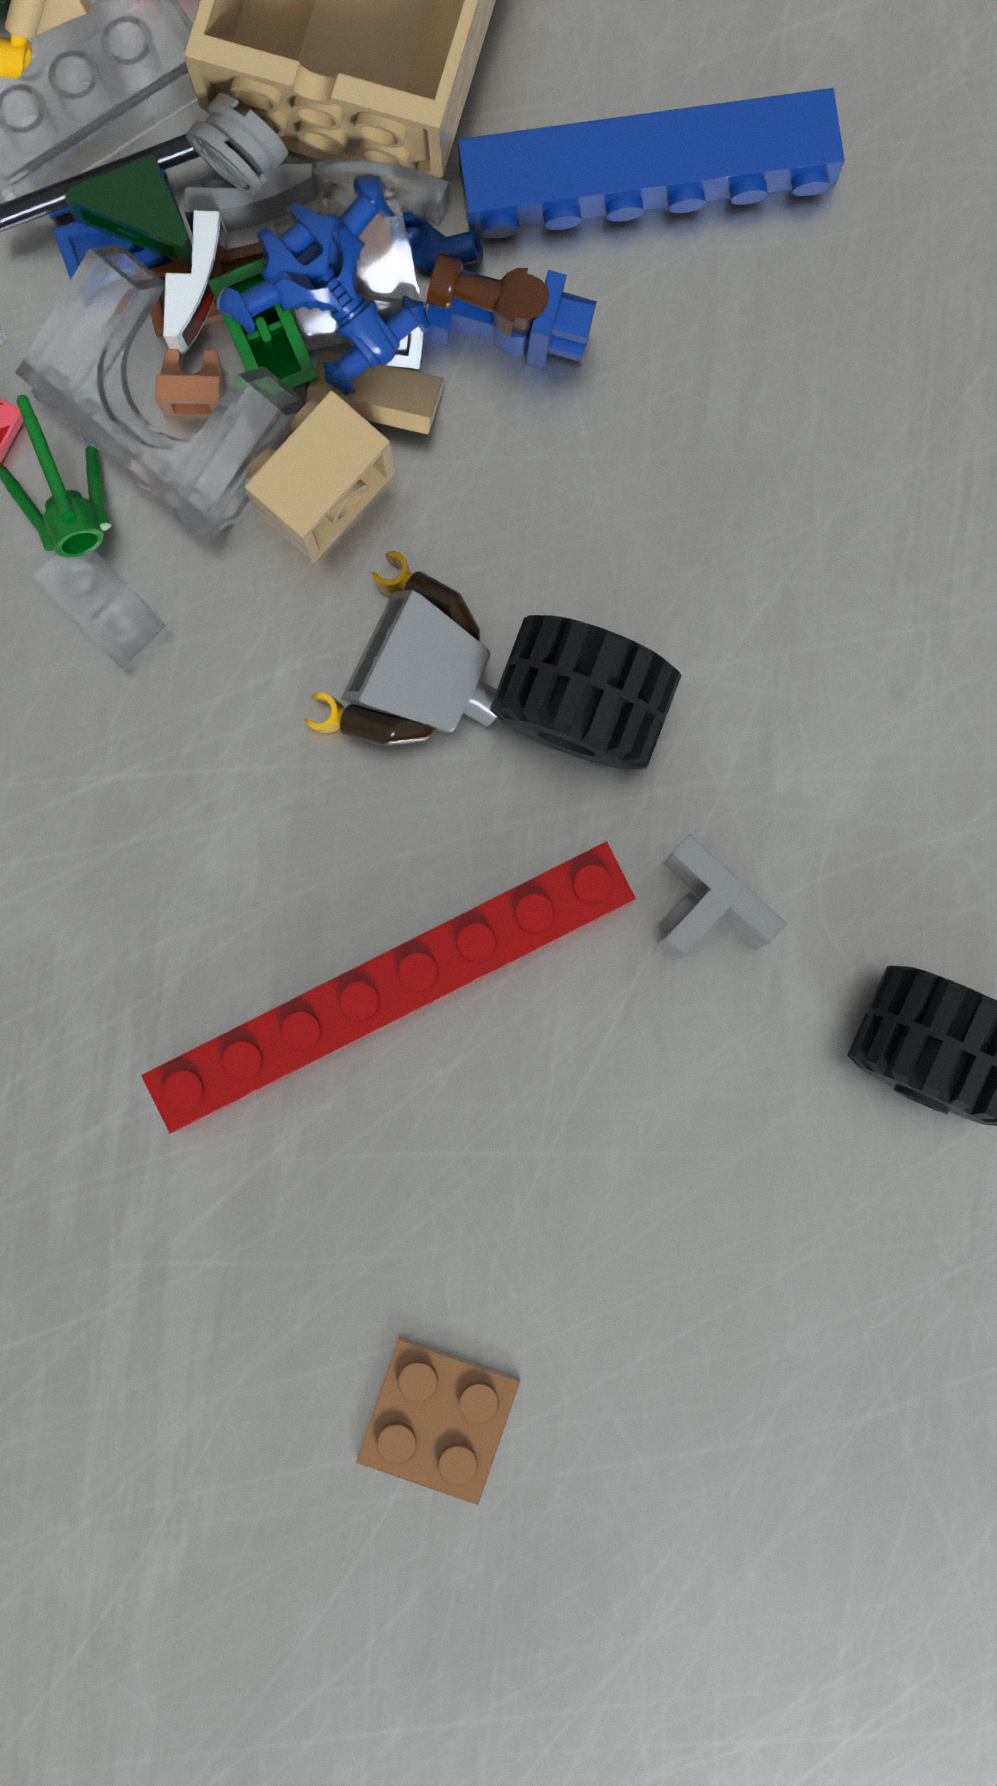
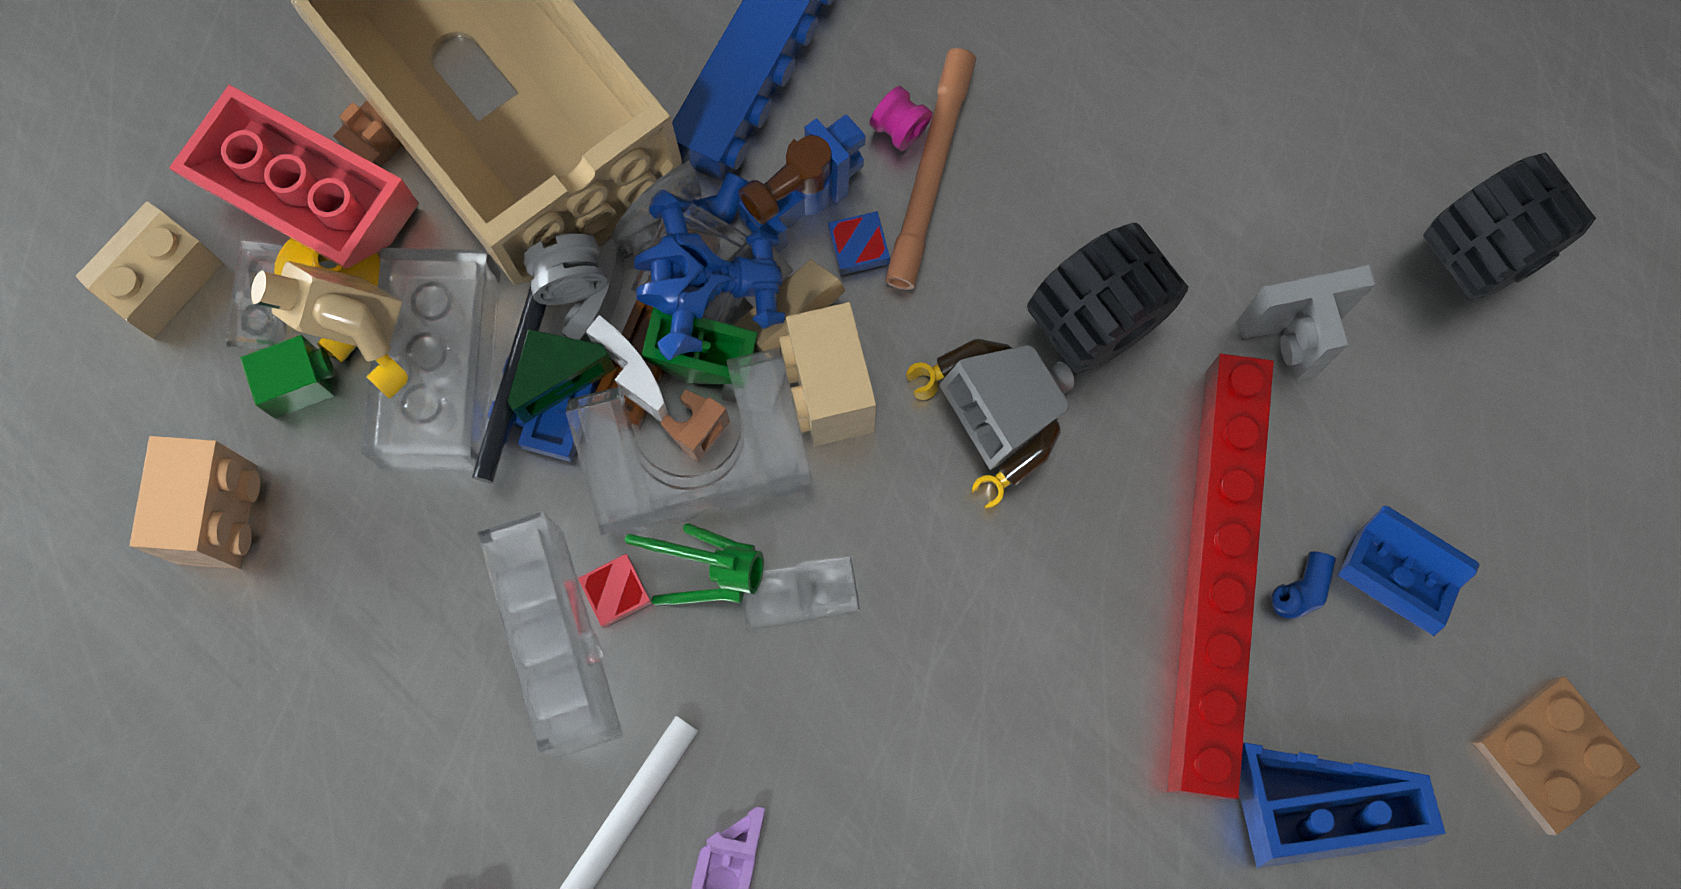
camera: 55 degrees left, 10 degrees down
none -> blue tile [828,211,890,276]
none -> dark pink wheel [869,86,933,151]
none -> nougat piece [885,48,976,290]
none -> blue wedge [1239,742,1446,869]
none -> blue arm [1271,551,1336,619]
none -> blue bracket [1338,506,1480,636]

